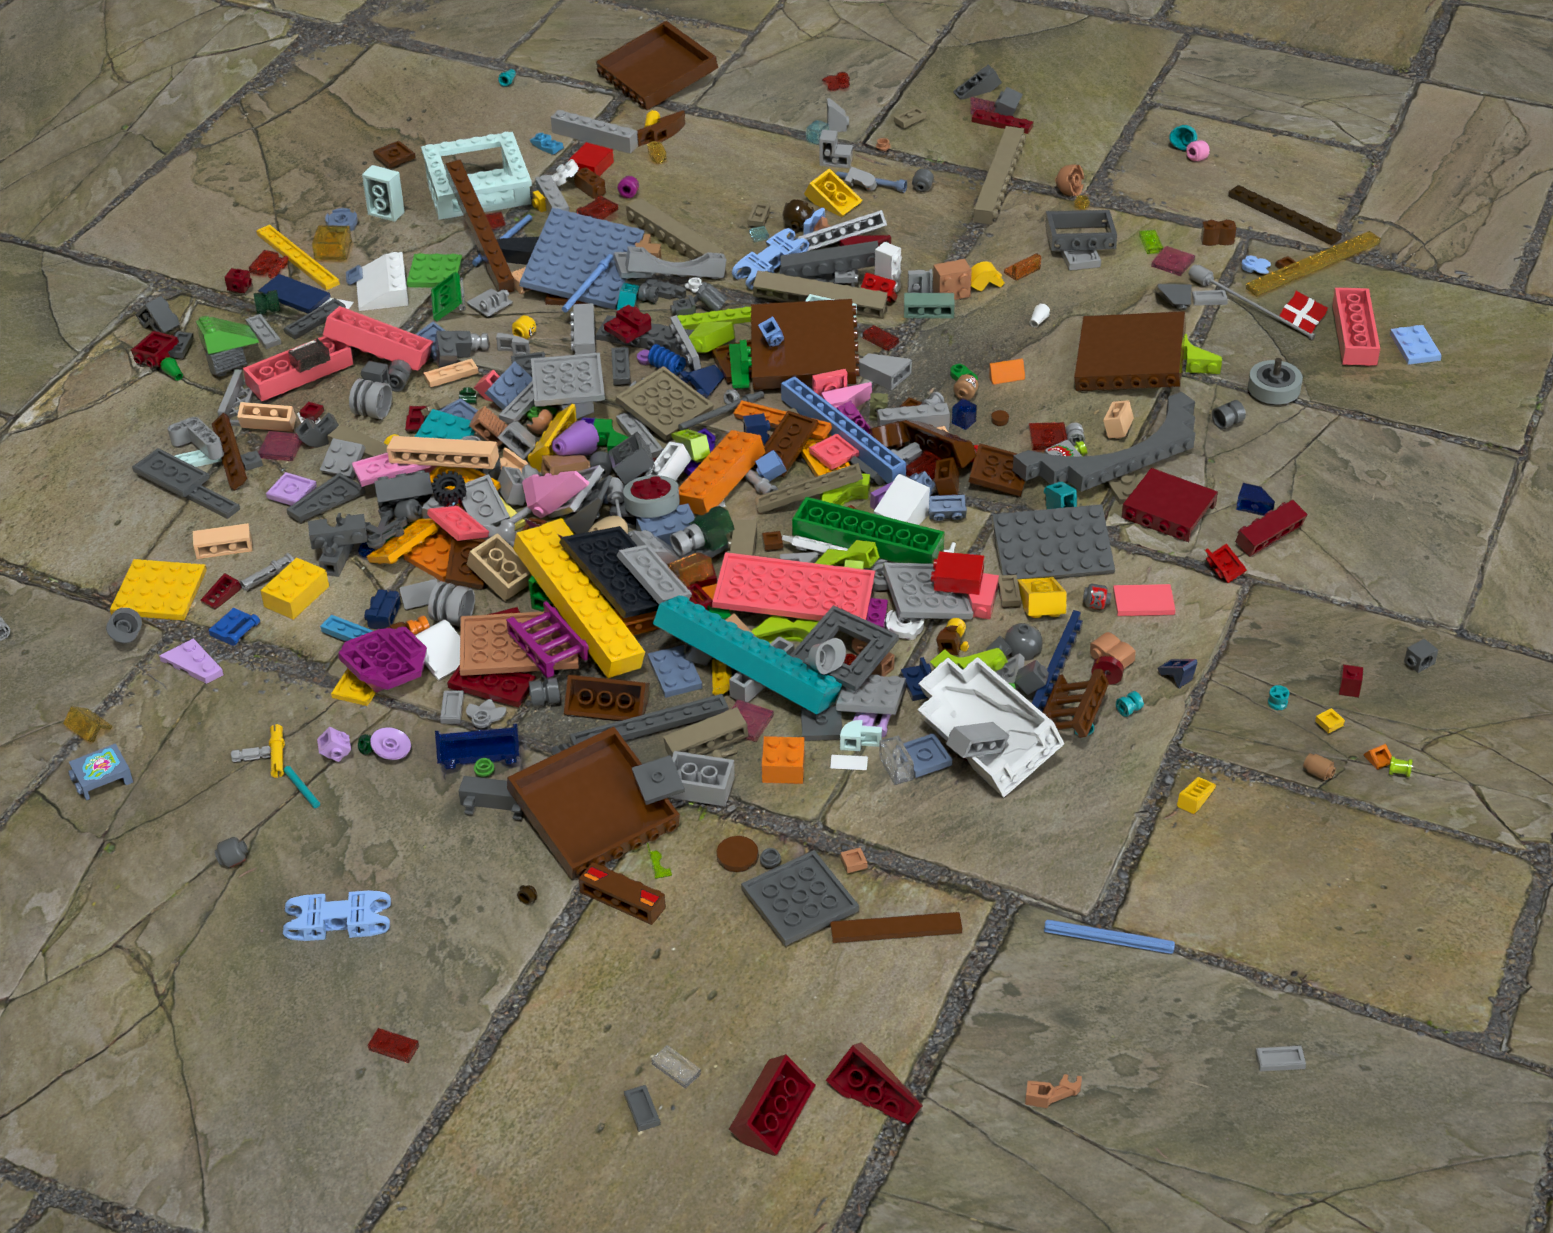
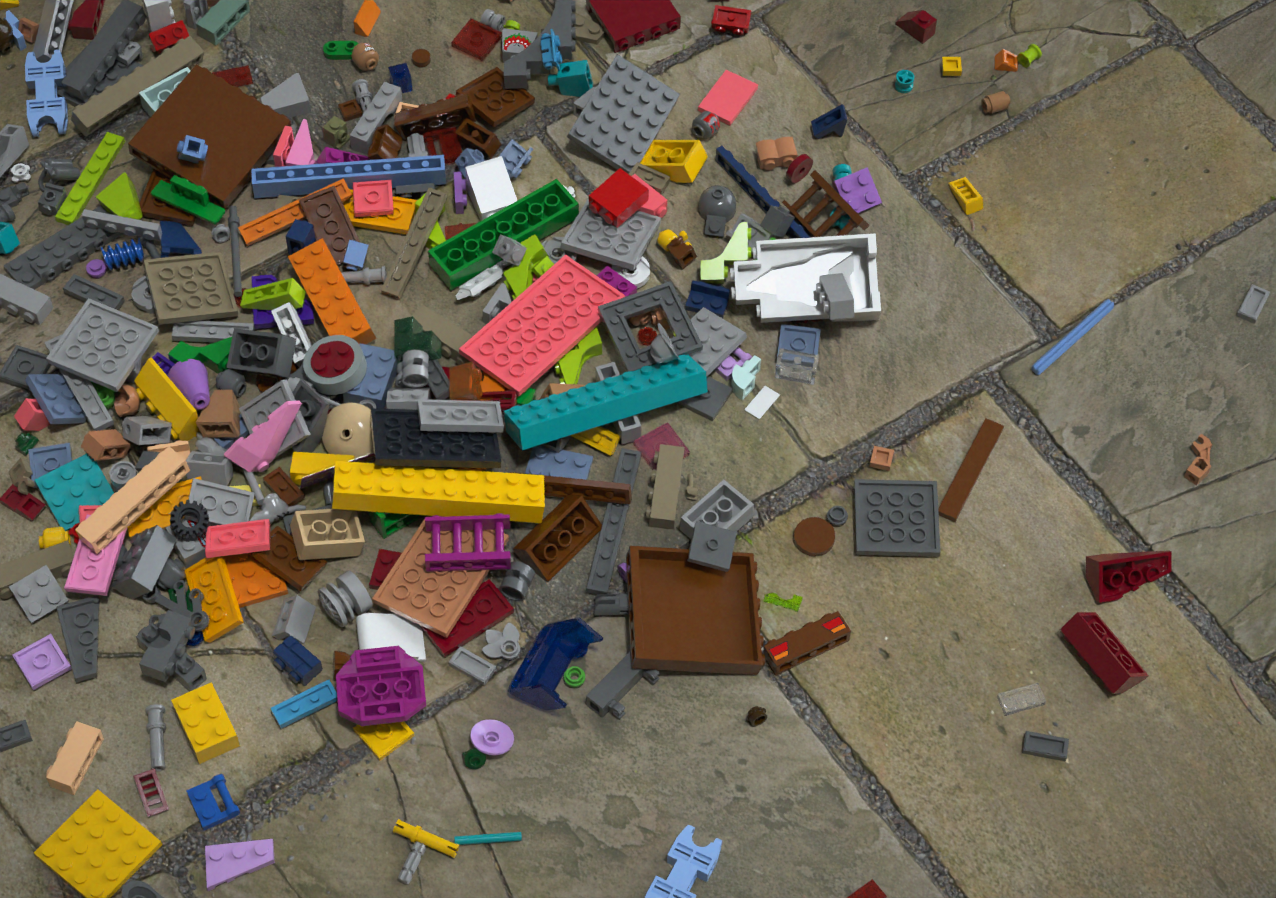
camera: 60 degrees left, 15 degrees up
lavender brick [317,727,351,762] -> none
orange wheel [405,615,430,635] -> none
dark red plate [604,304,652,344] -> none
reddish brown plate [762,531,783,550] -> none
orange brick [762,736,805,784] -> none
none -> light grey brick [492,235,527,266]
none -> reddish brown plate [509,472,632,504]
none -> dark azure hinge [540,29,562,71]
none -> medium lavender plate [832,167,882,213]

